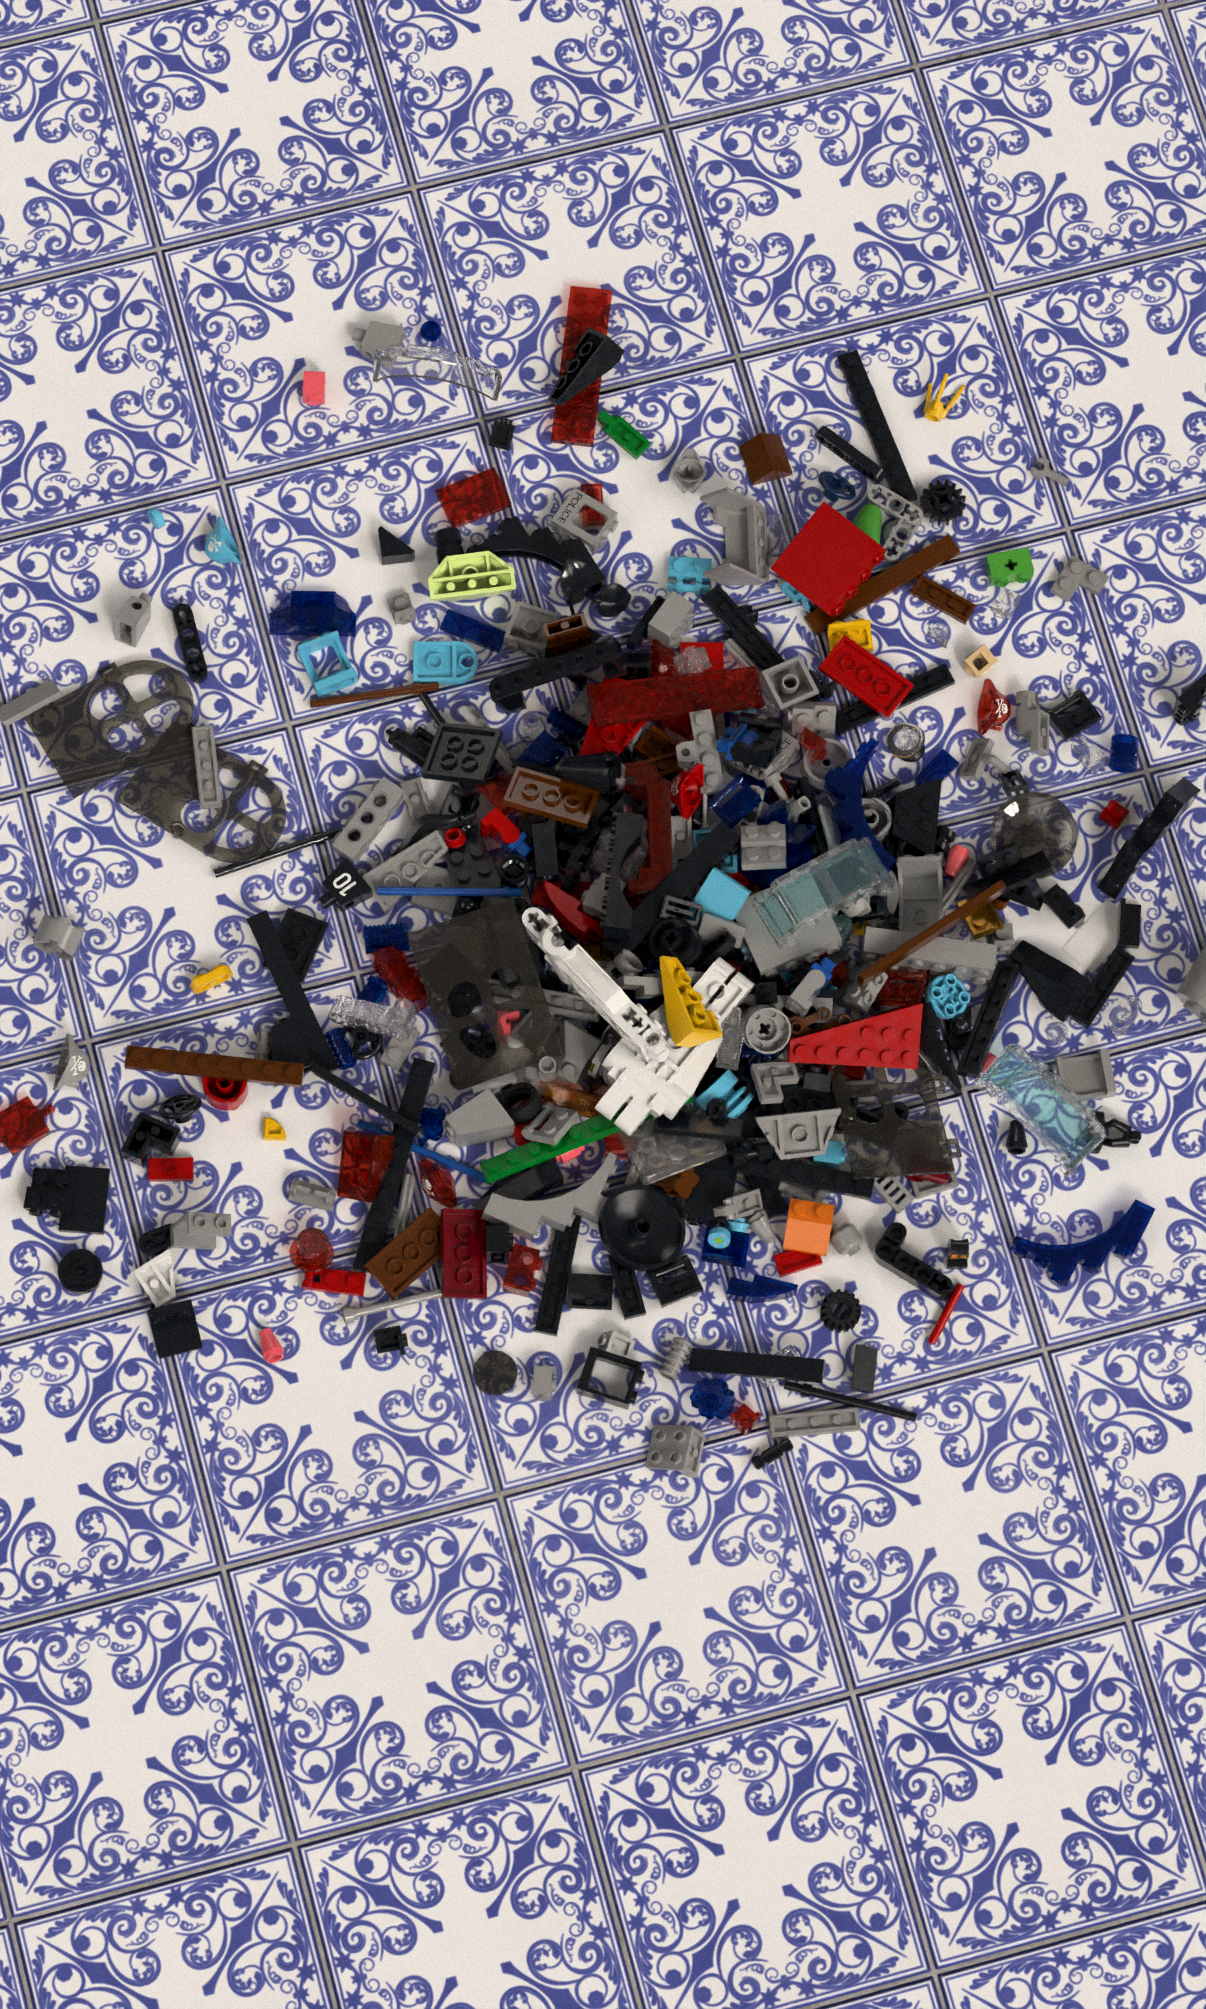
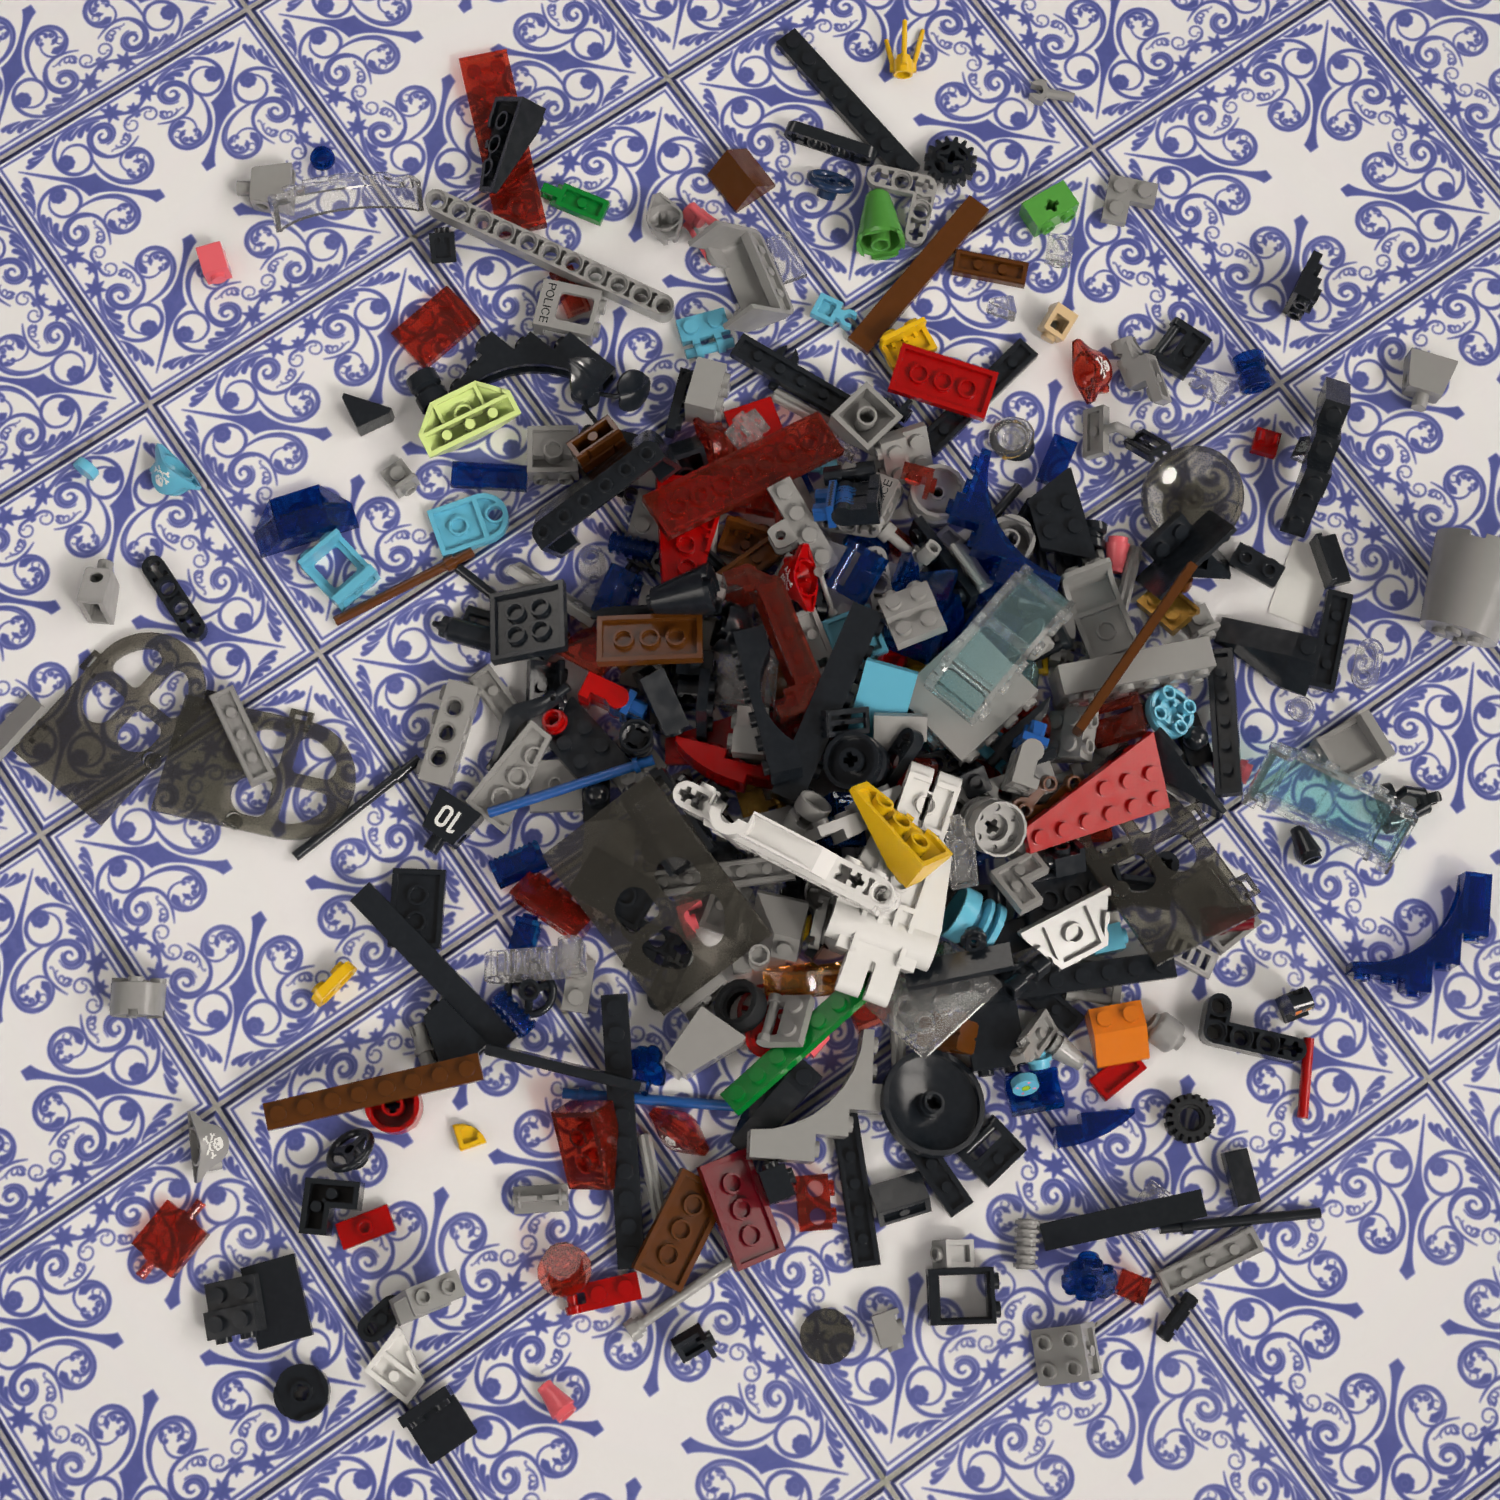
camera: 20 degrees left, 5 degrees up
red panel [770,501,886,618] -> none
none -> light grey beam [425,189,674,323]
none -> coral plant [682,202,719,265]

